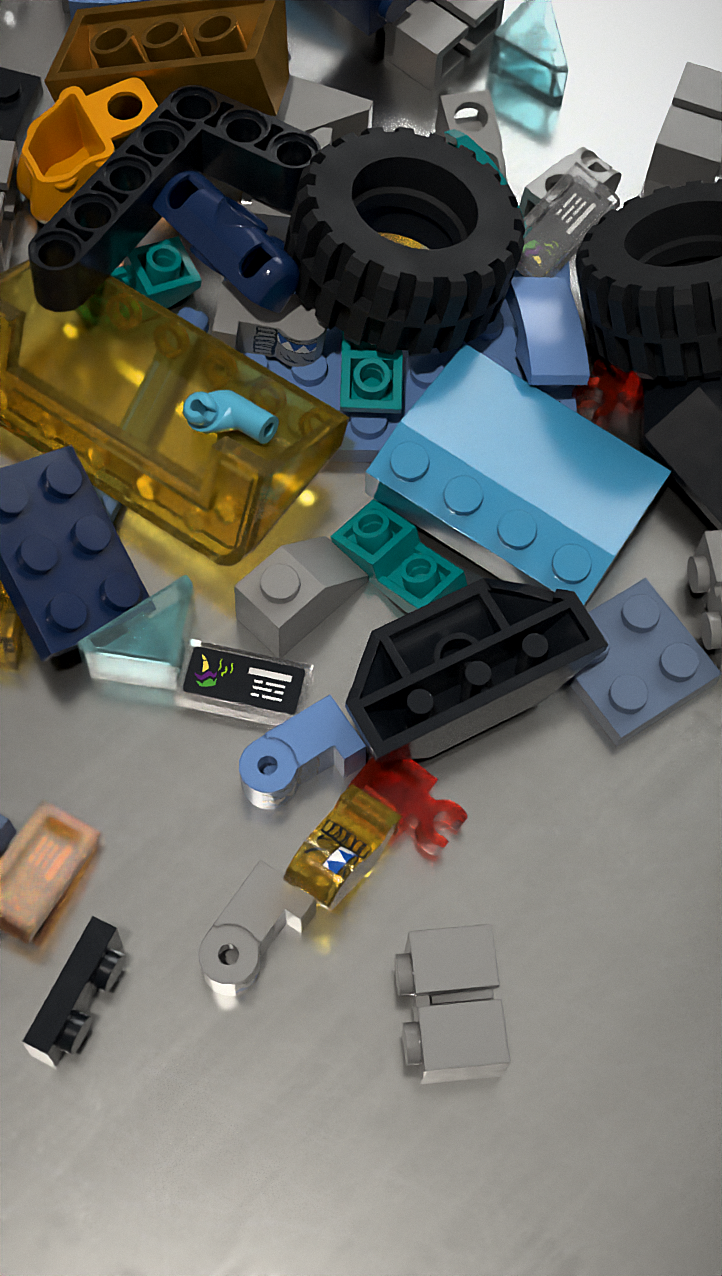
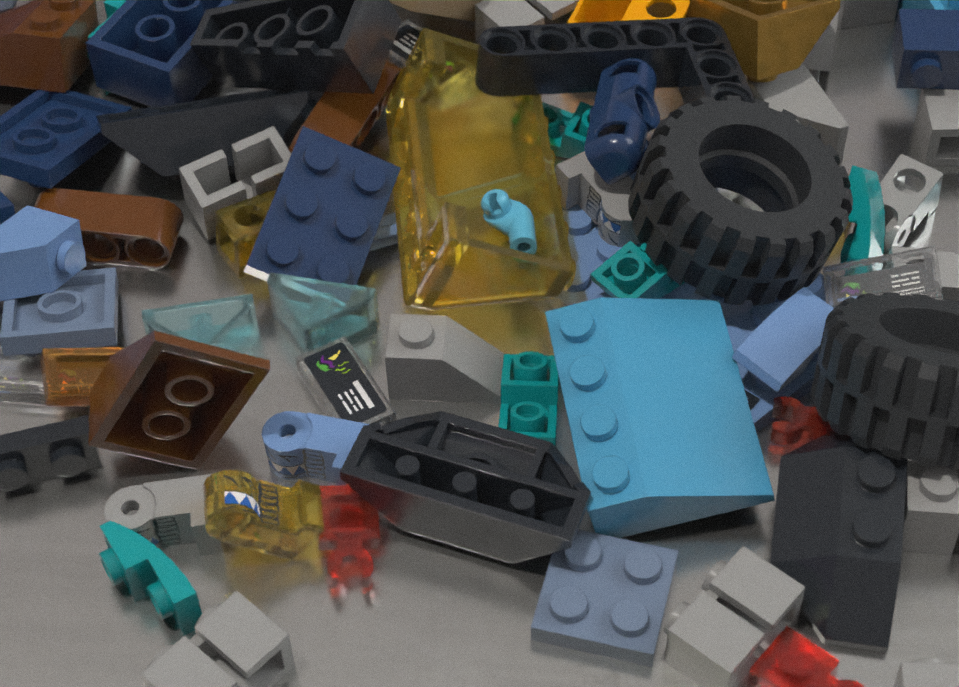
camera: 55 degrees right, 15 degrees down
none -> reddish brown slope [88,331,270,470]
none -> teal slope [98,520,202,636]
none -> clear light blue slope [141,294,260,353]

